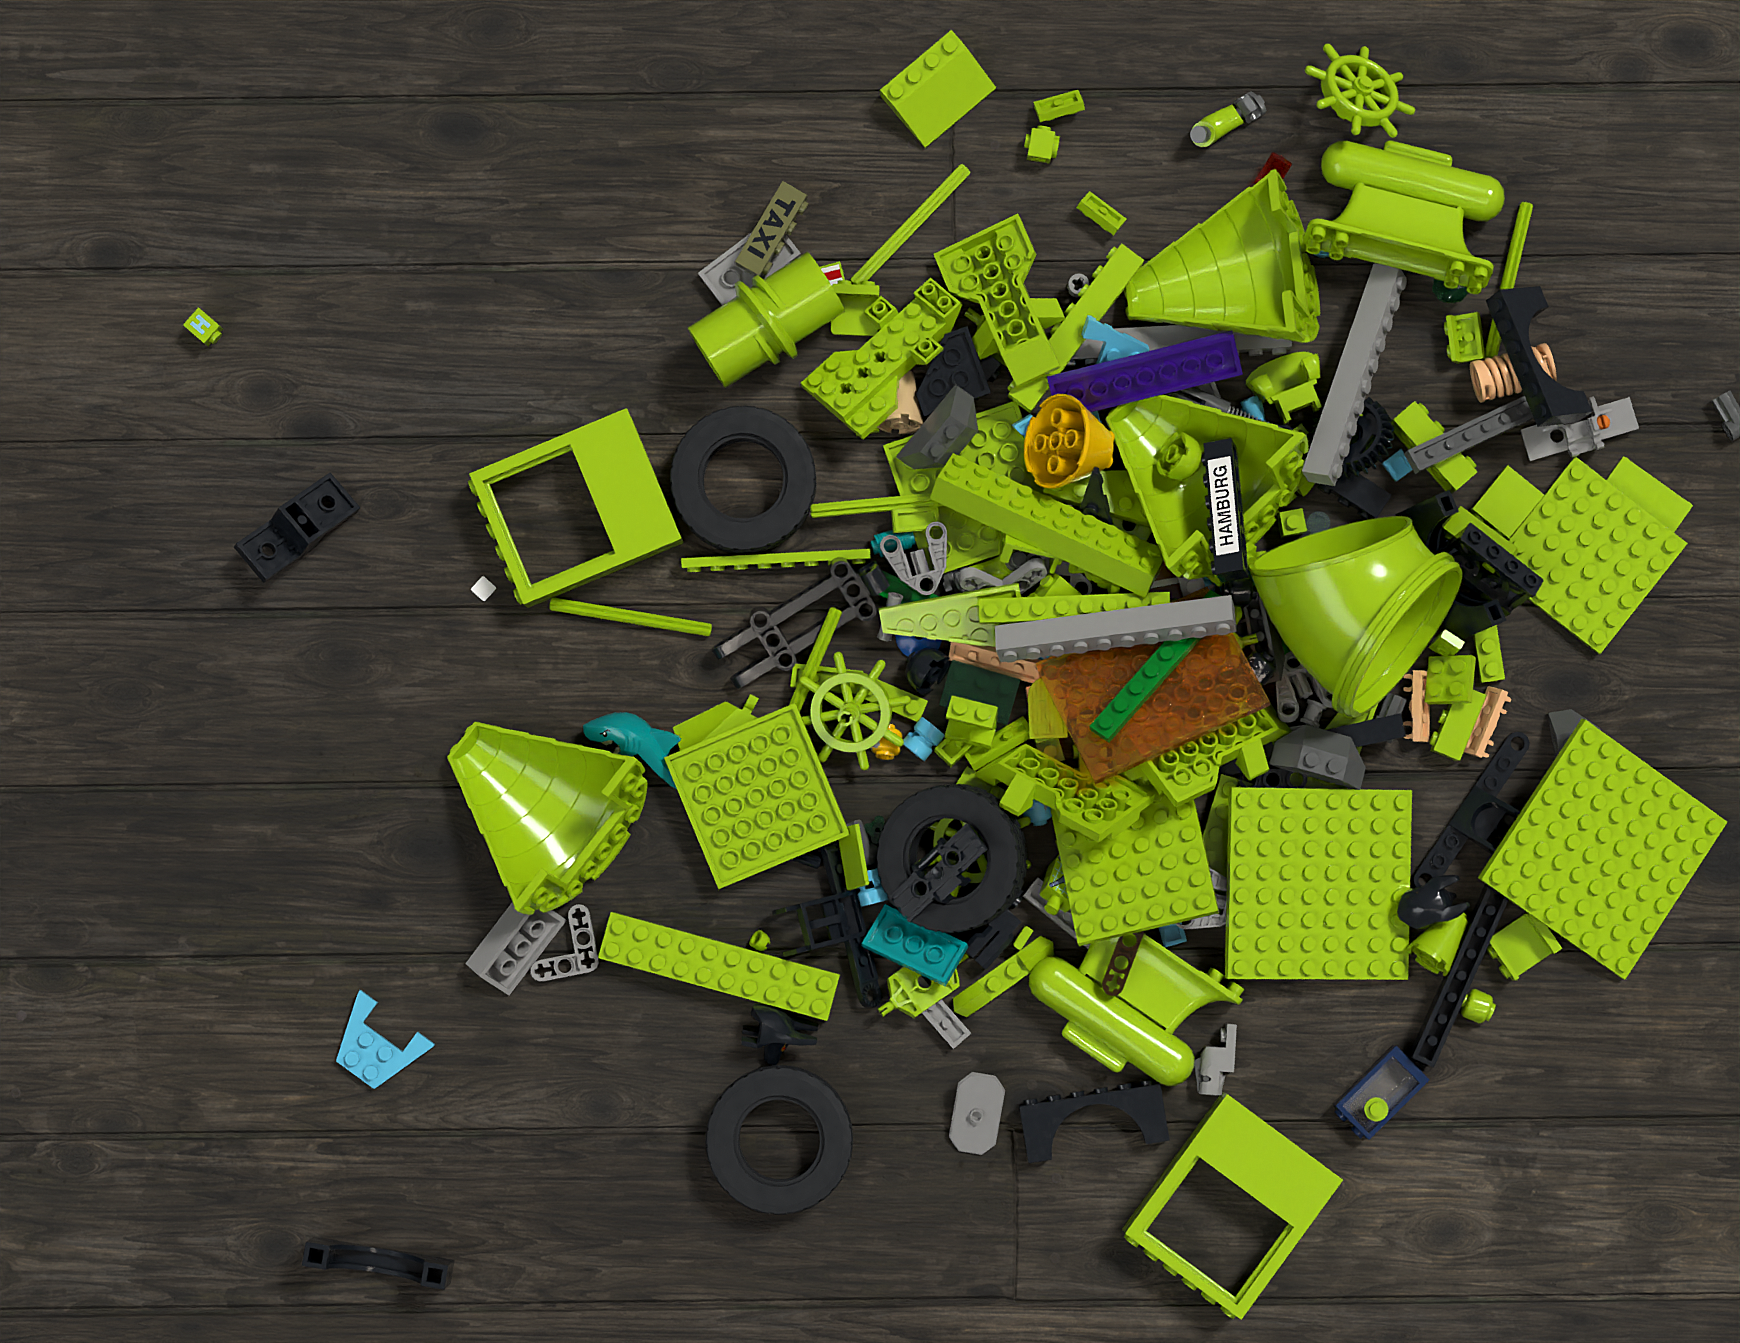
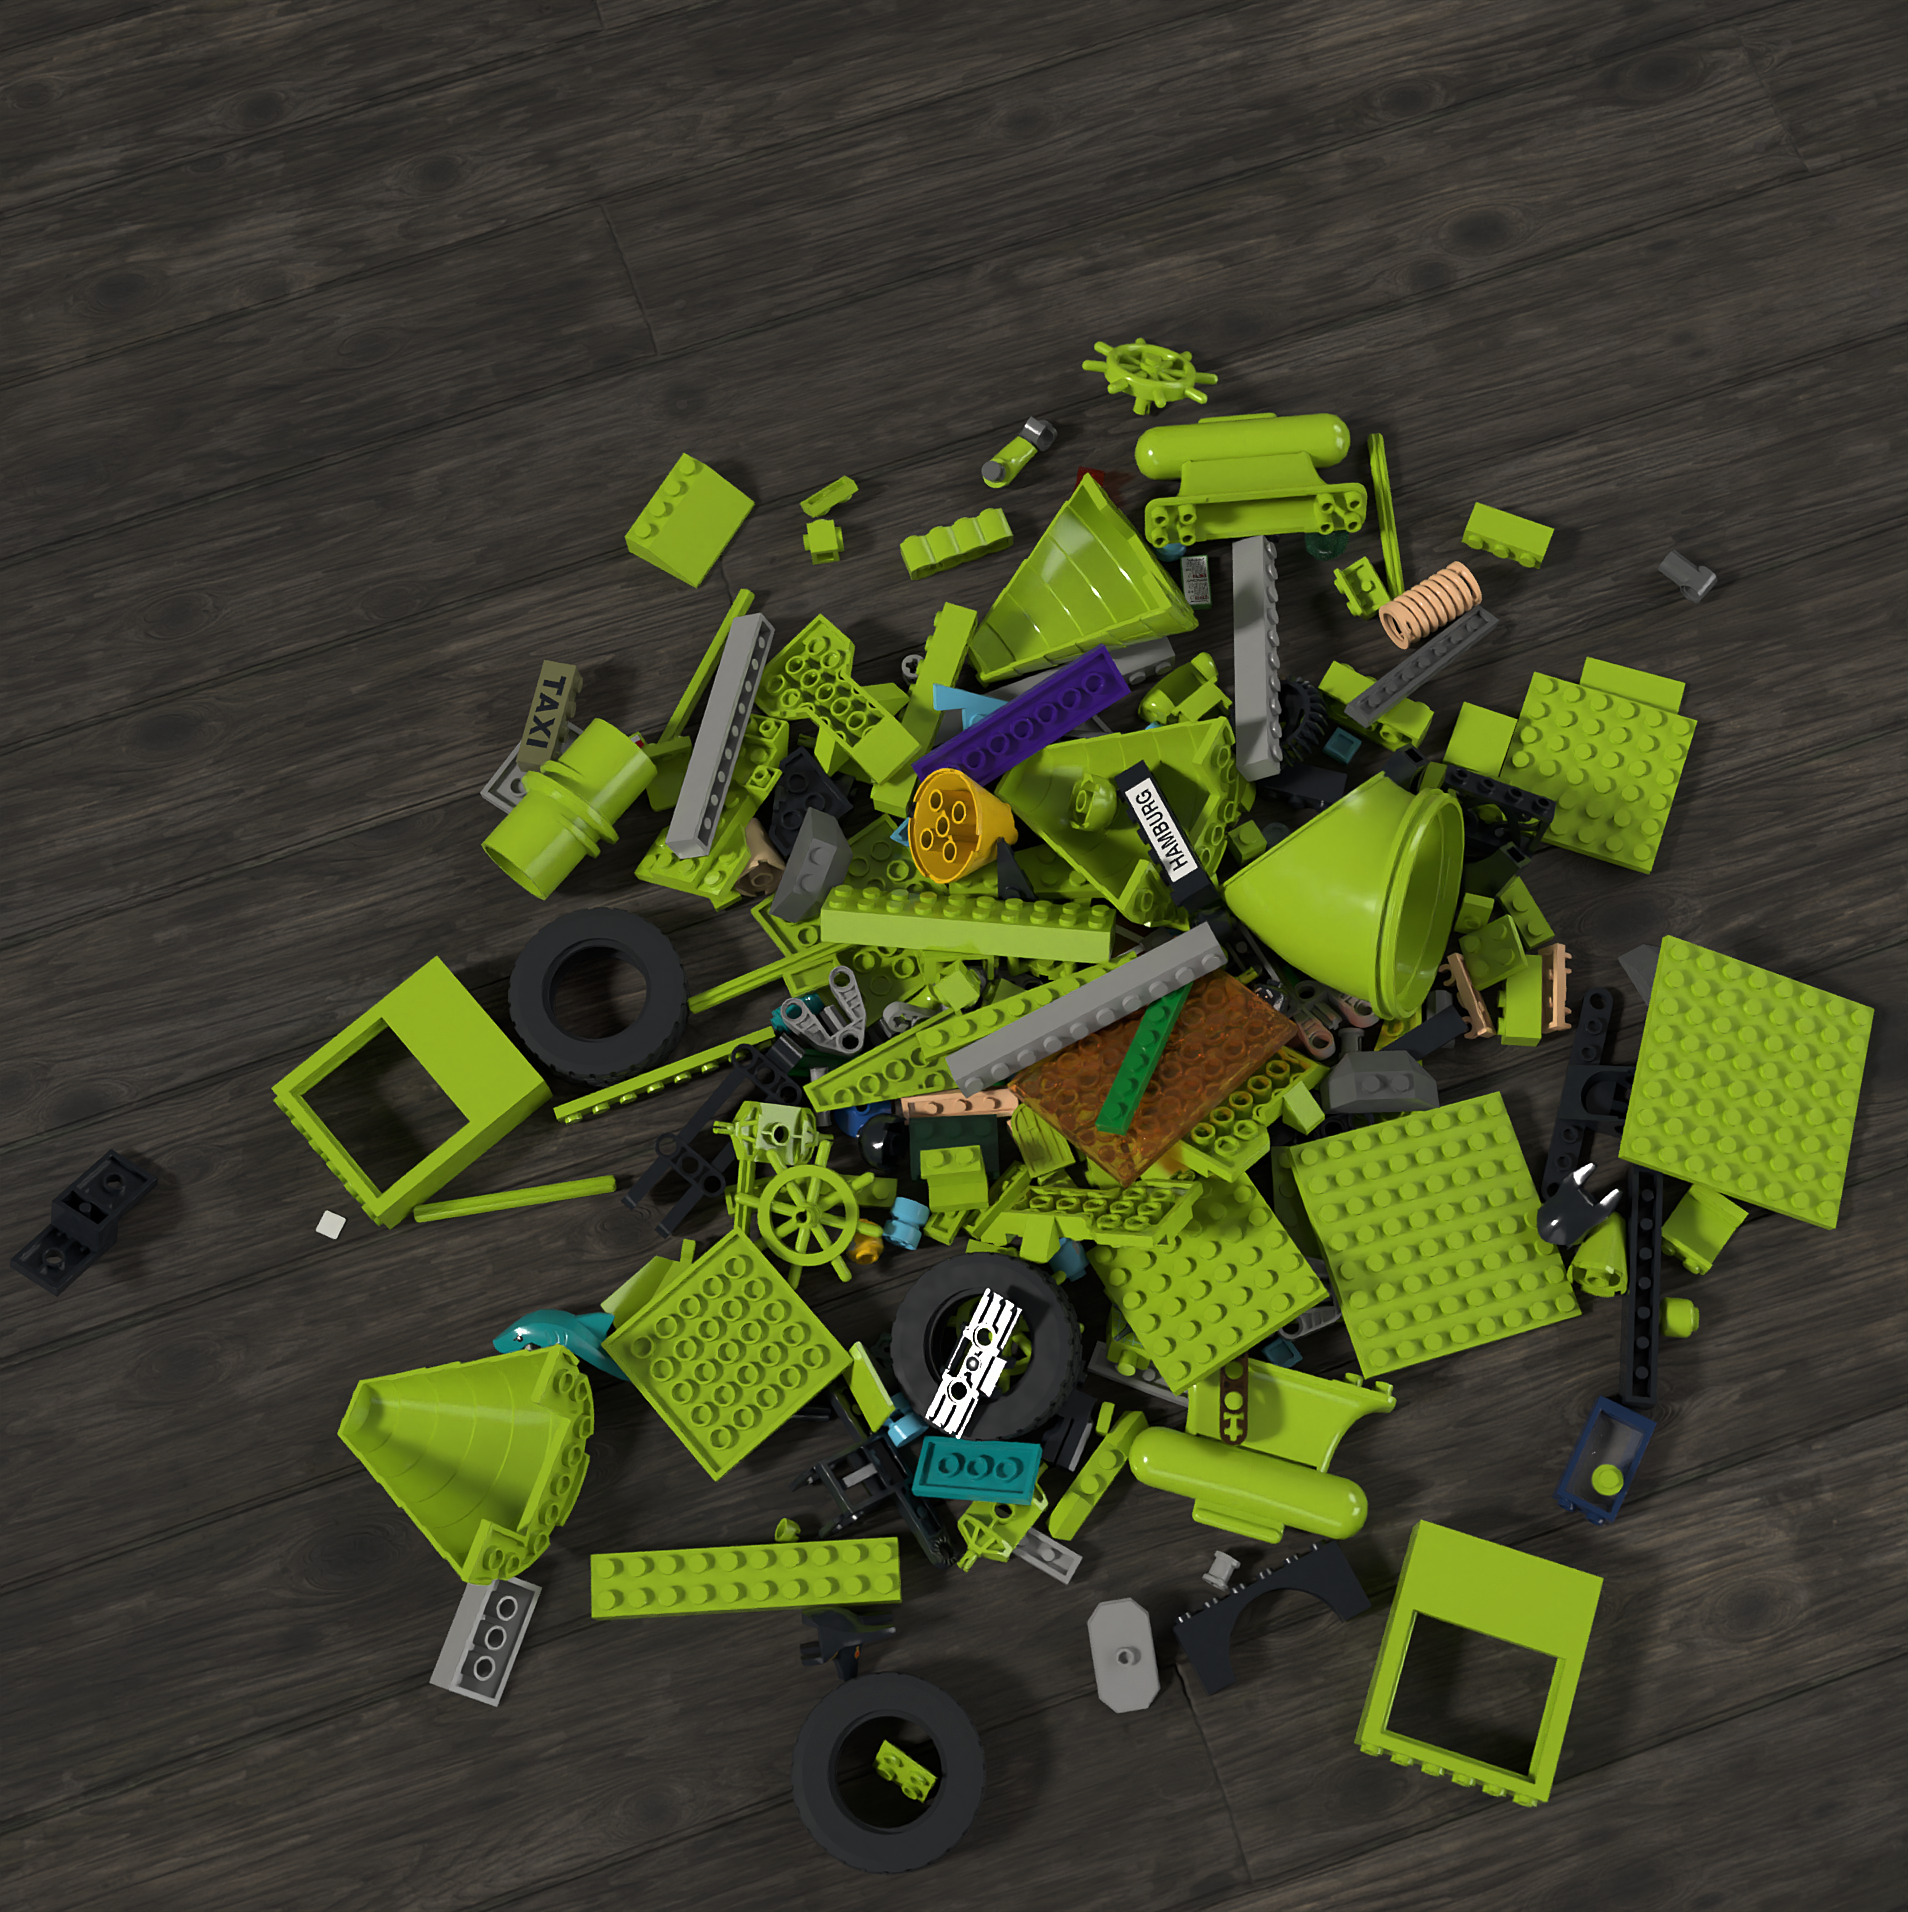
camera: 15 degrees left, 15 degrees down
medium azure wing [336,990,435,1089] -> none
light grey beam [531,905,599,981] -> none
lime plate [1076,191,1127,236] -> none
light grey plate [1194,1023,1237,1095] -> none
black arch [1486,286,1592,427] -> none
light grey piece [1520,396,1639,461] -> none
none -> light grey brick [665,613,775,859]
none -> lime plate [713,1101,834,1166]
none -> lime hinge [872,1740,938,1803]
none -> lime brick [900,508,1013,581]
none -> lime brick [933,958,981,1011]
none -> tile [1180,555,1212,610]
none -> light grey bush [1202,1550,1240,1592]
none -> lime brick [1461,502,1554,569]

